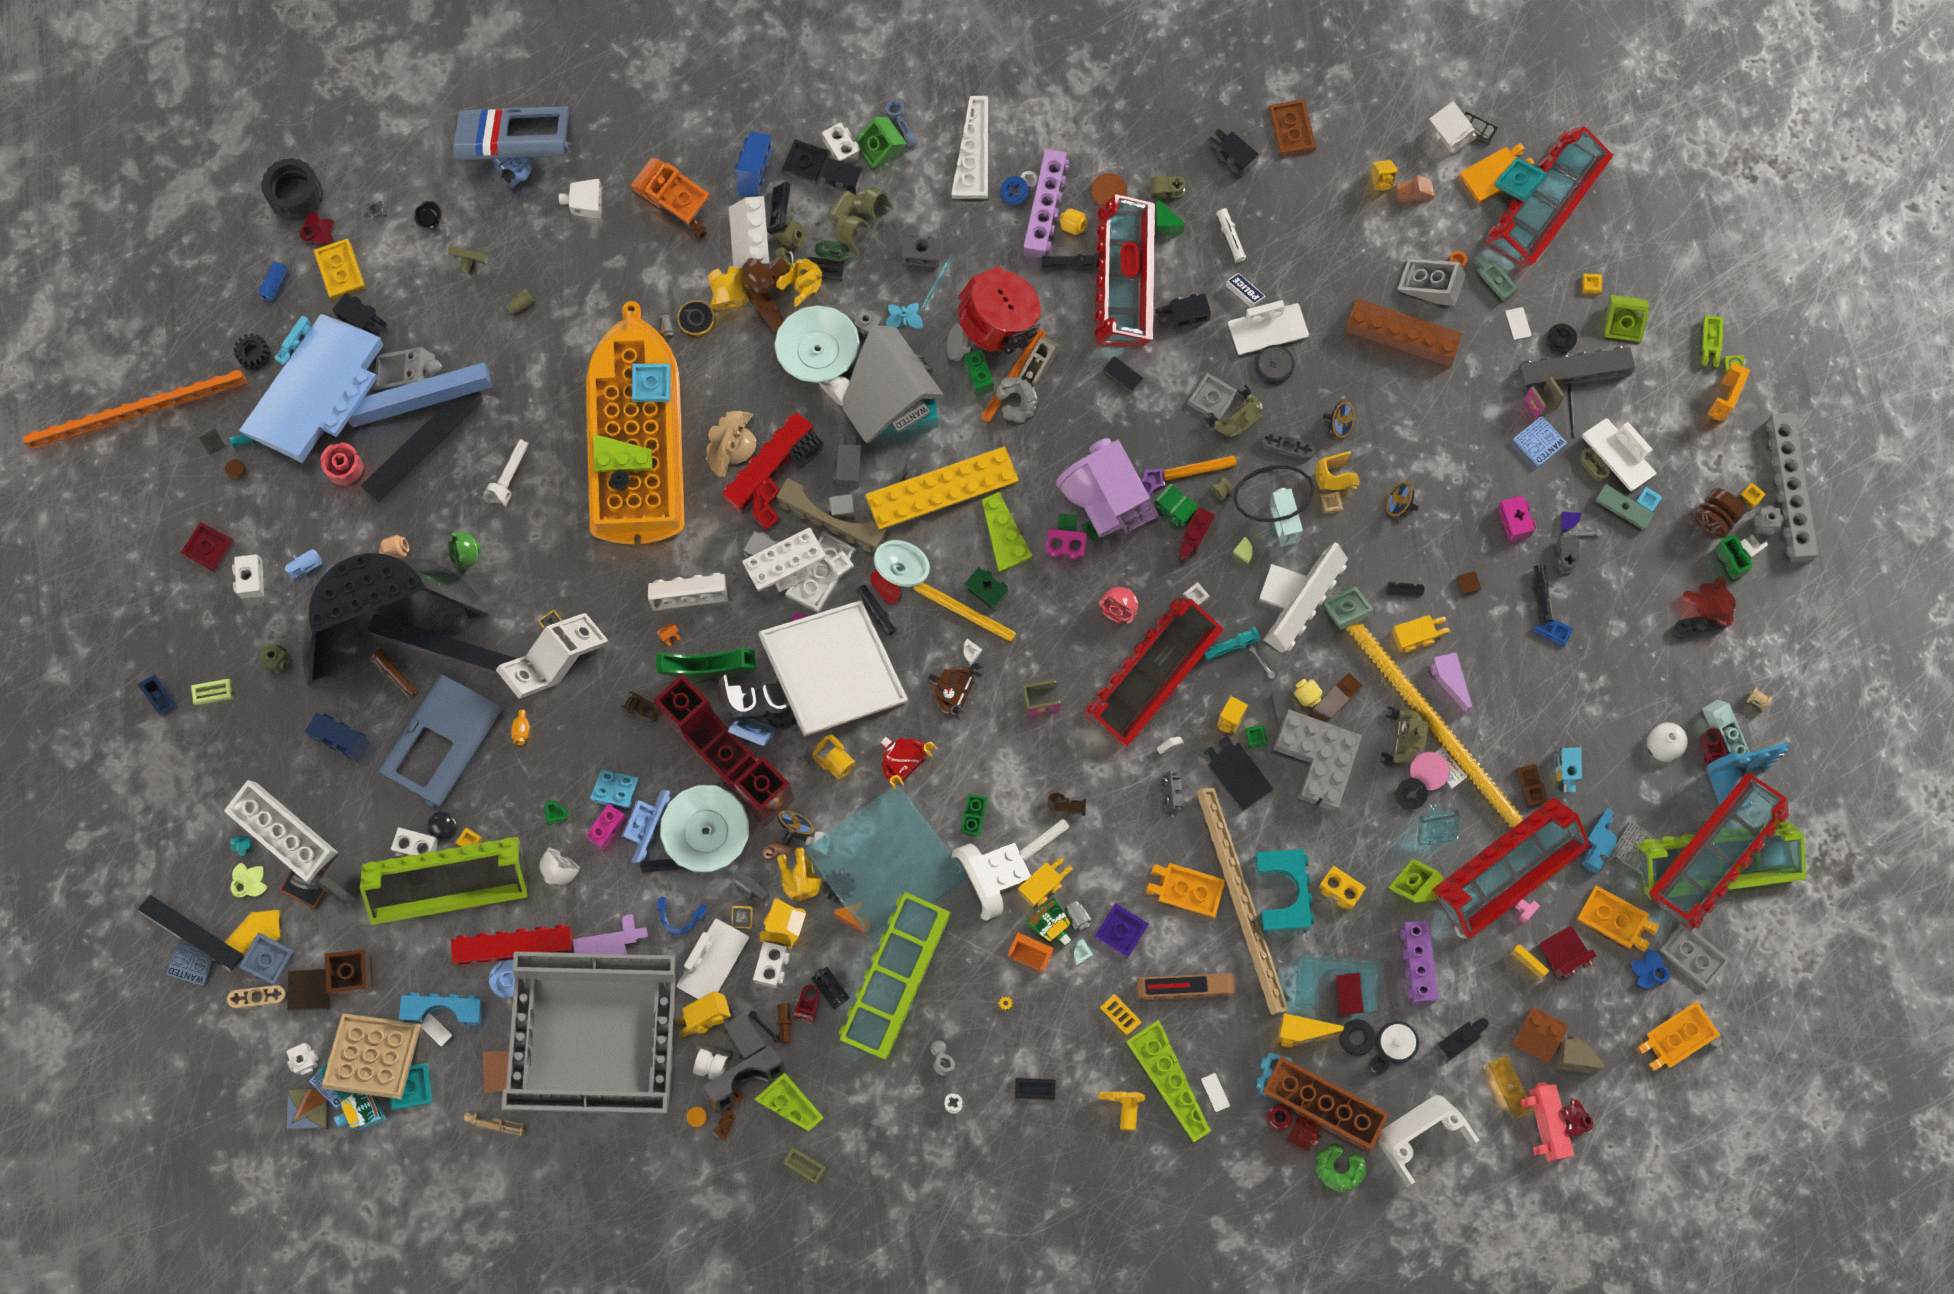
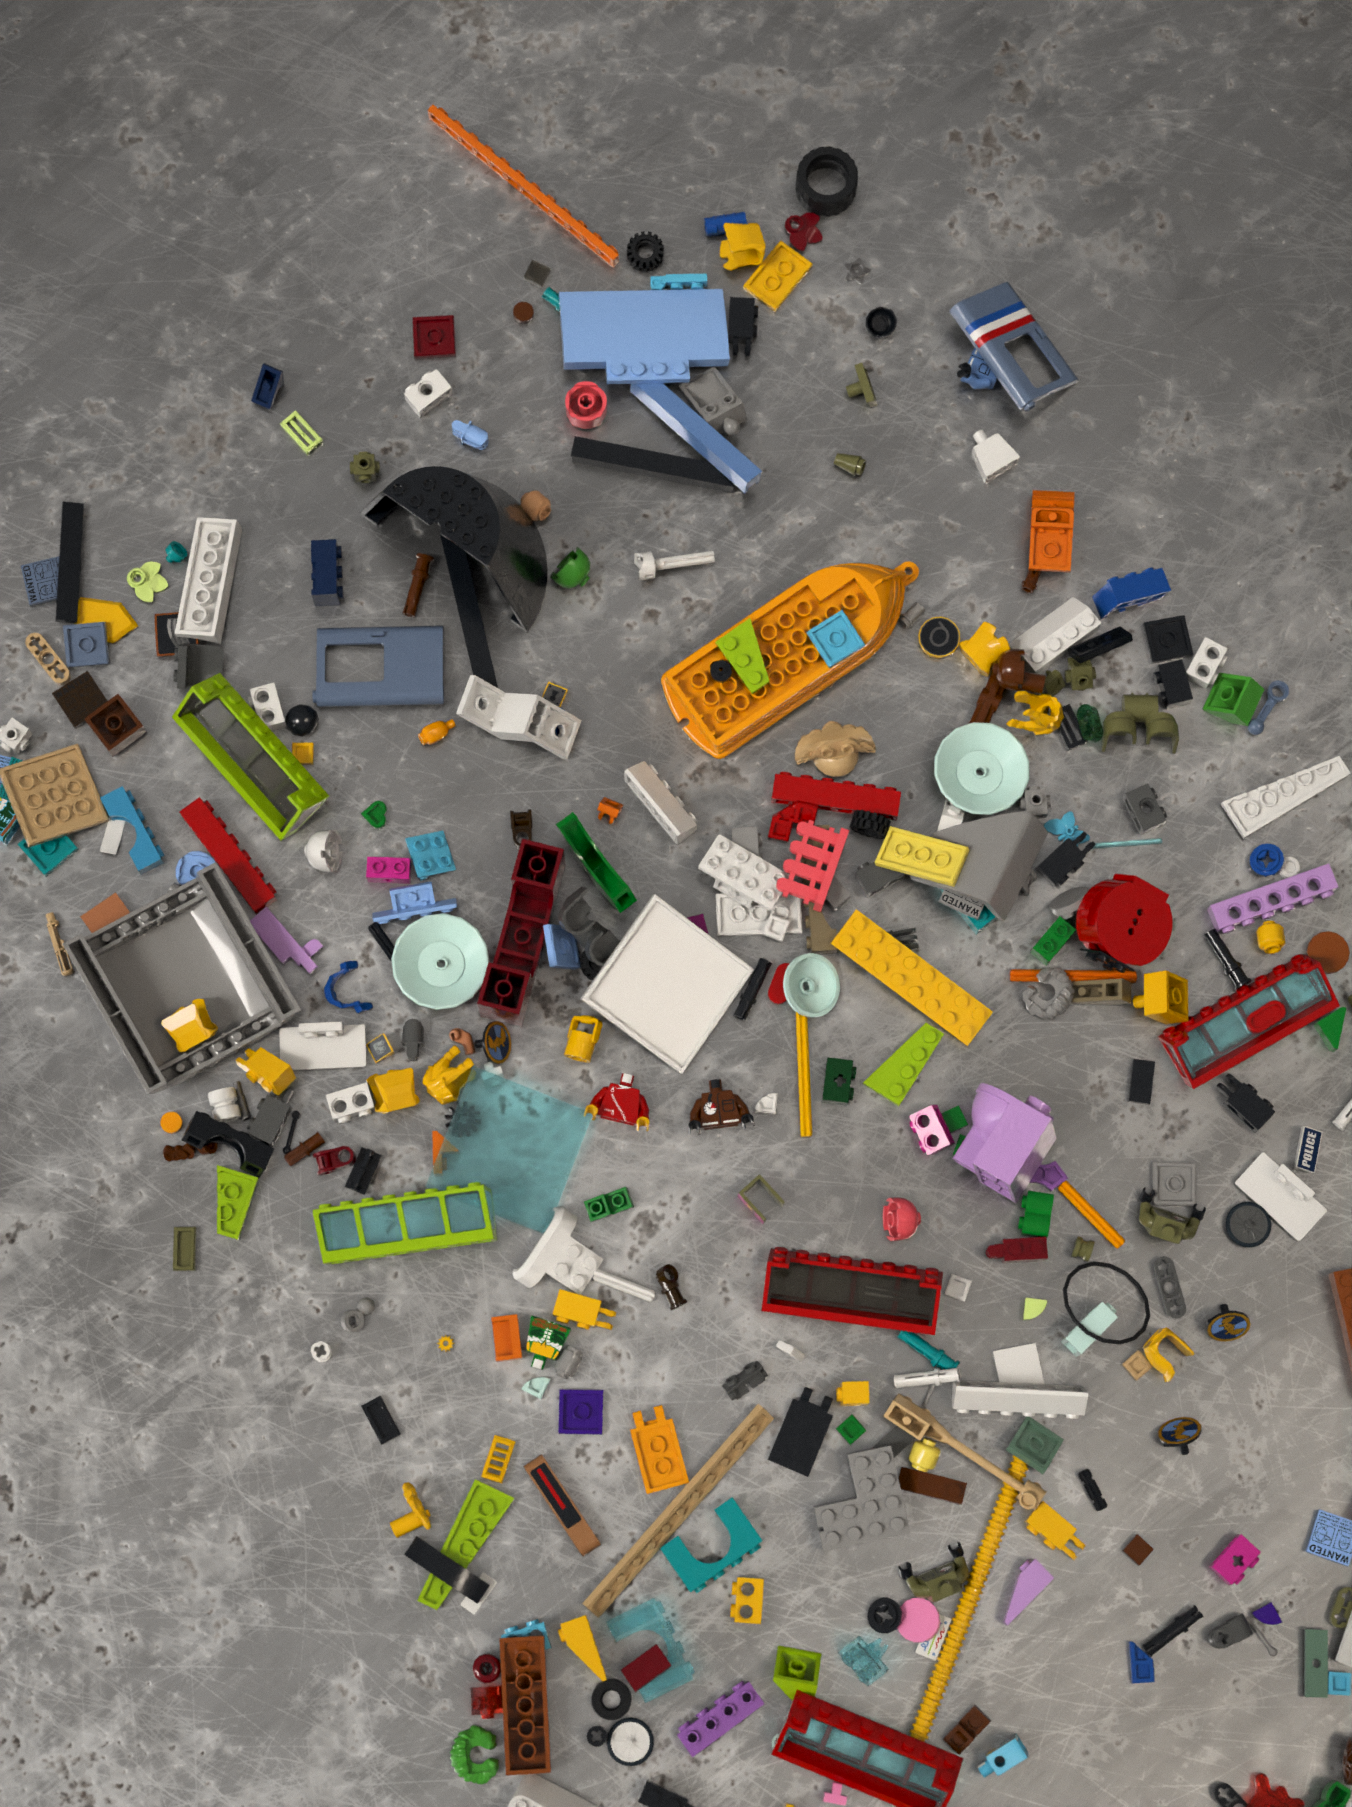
camera: 55 degrees right, 5 degrees up
none -> yellow piece [161,999,218,1052]
none -> black slope [404,1536,490,1604]
none -> yellow piece [720,223,766,271]
none -> coral fence [776,820,849,912]
none -> light yellow tile [875,826,970,887]
none -> tan bar [883,1393,1047,1510]
none -> white pin [894,1367,961,1389]
none -> black hinge [1036,832,1096,886]
none -> yellow brick [1133,970,1188,1024]

